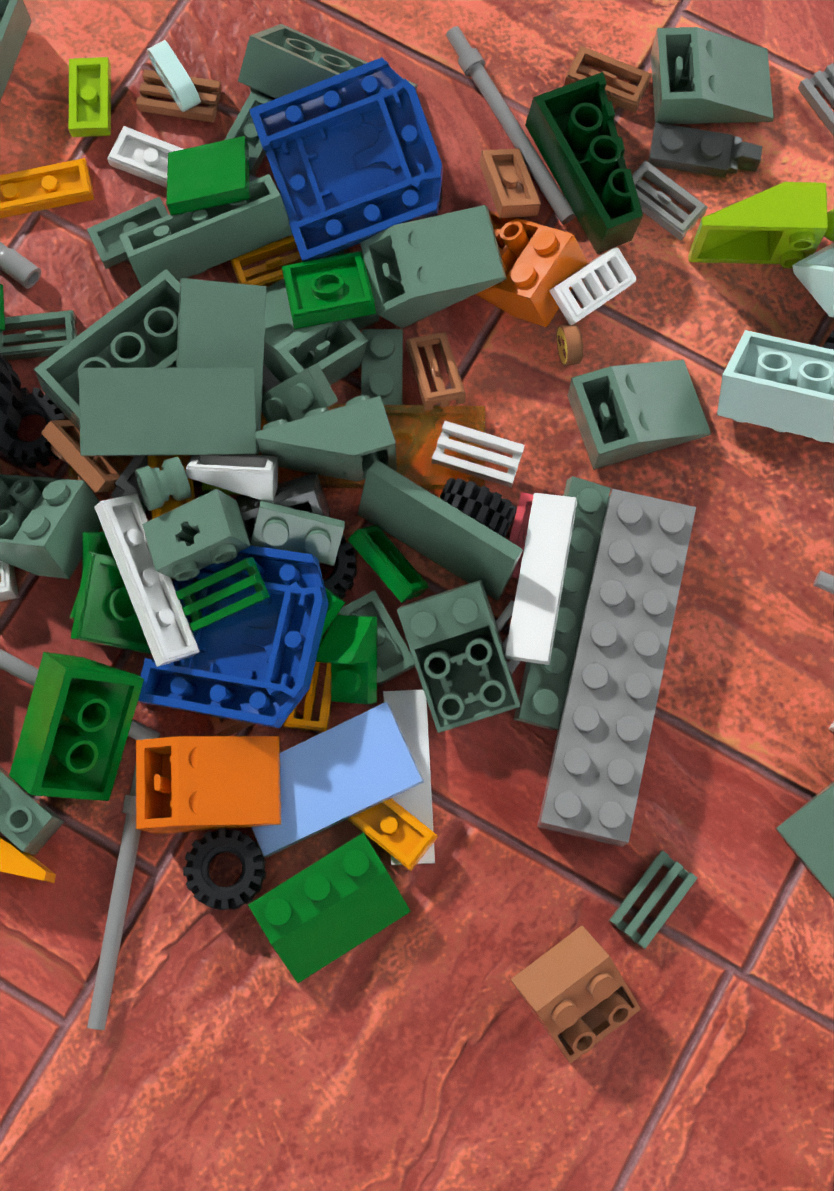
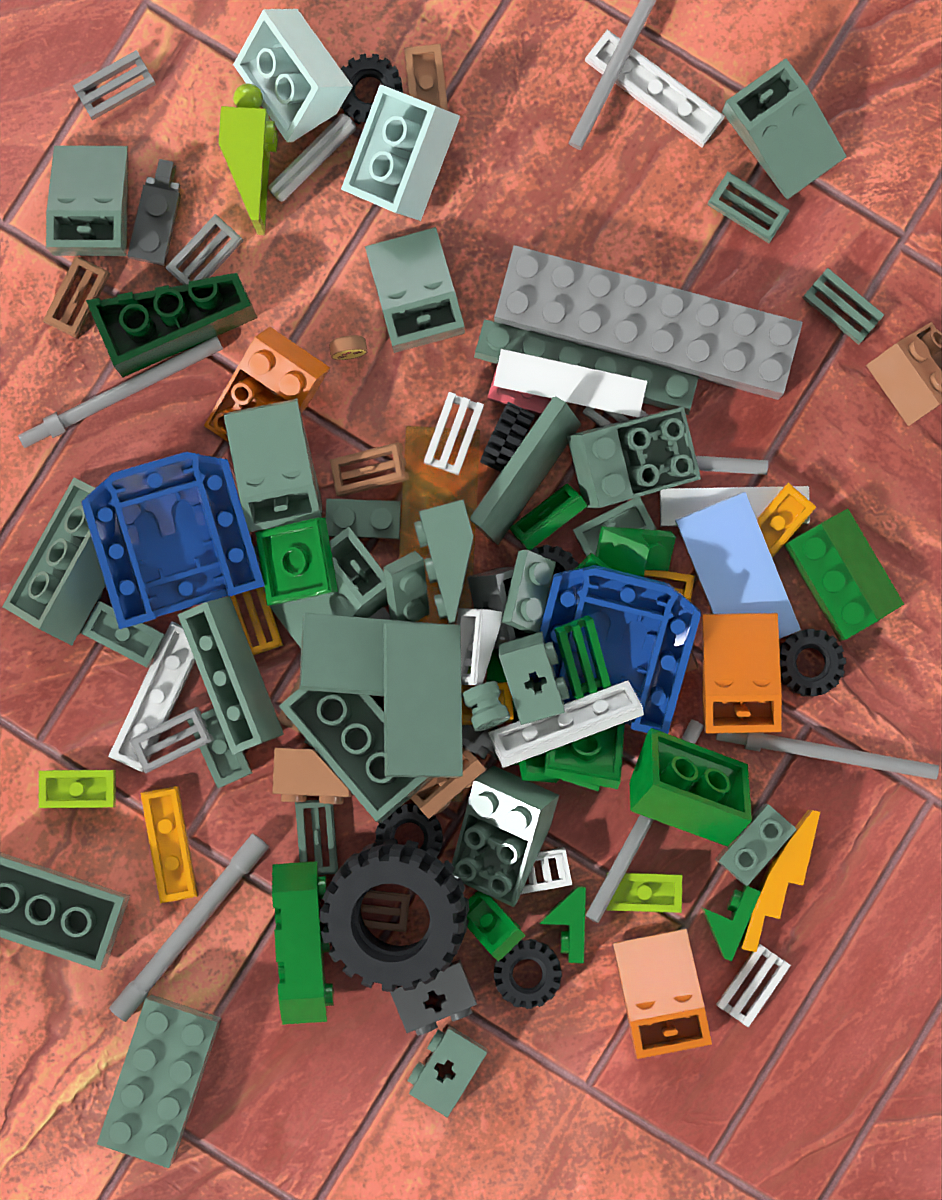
camera: 85 degrees left, 10 degrees up
nougat tile [136,69,222,123] -> none
light aqua beam [147,40,201,112] -> none
green tile [166,136,250,216] -> none
nougat plate [479,148,541,218] -> none
white slope [549,247,637,325] -> none
none -> light grey tile [129,707,214,773]
none -> white axle [269,113,356,202]
none -> nougat slope [272,748,352,804]
none -> light grey bar [696,456,768,475]
none -> sand green tile [707,172,790,243]

